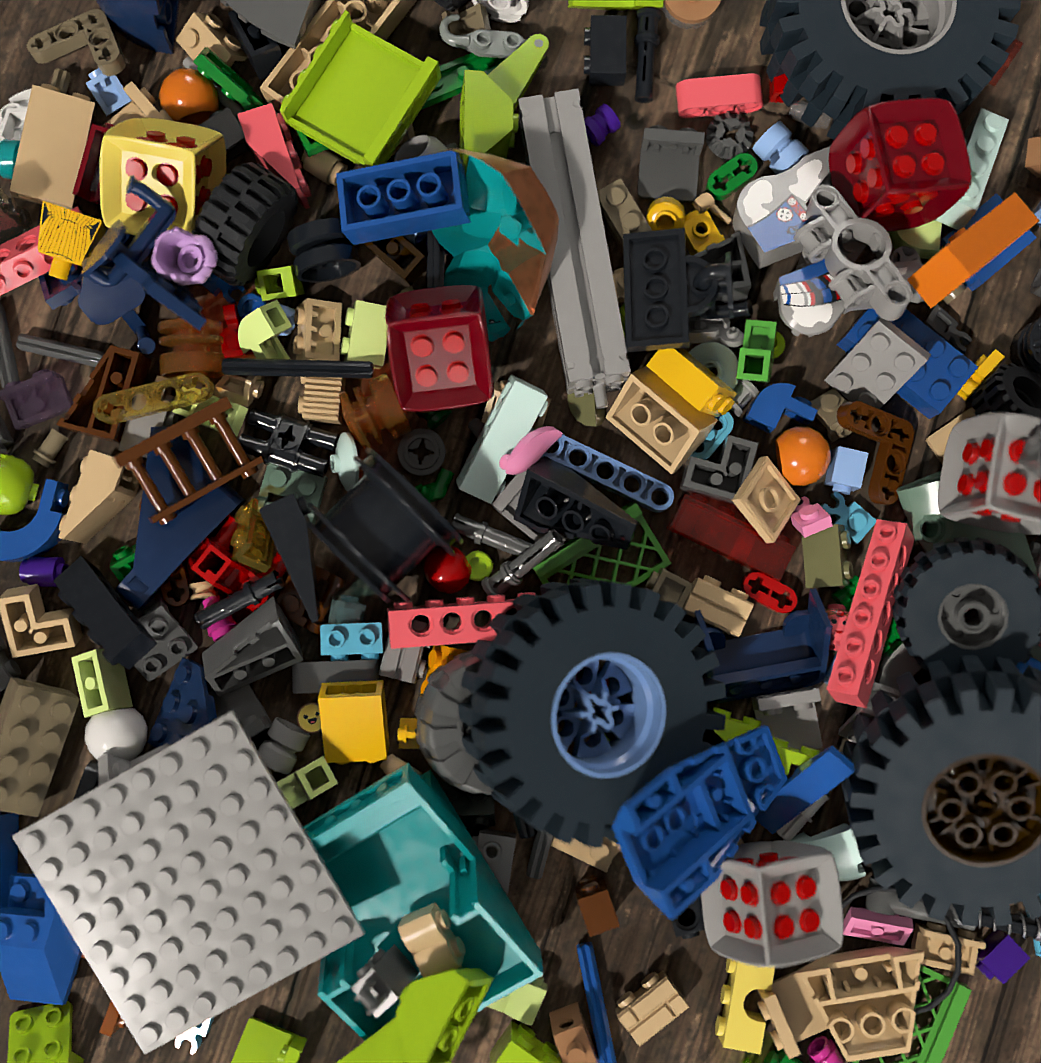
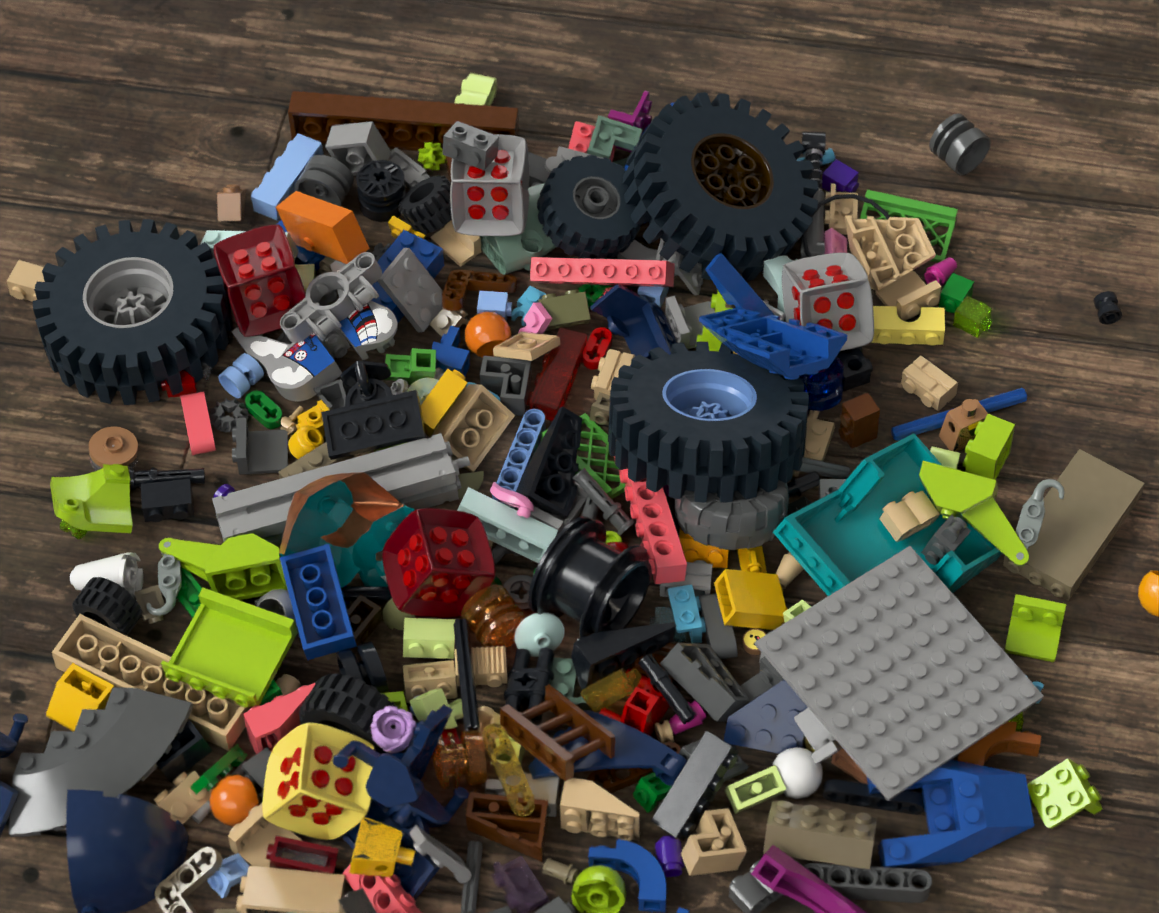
camera: 100 degrees left, 30 degrees down
none -> light grey plate [409,825,471,883]

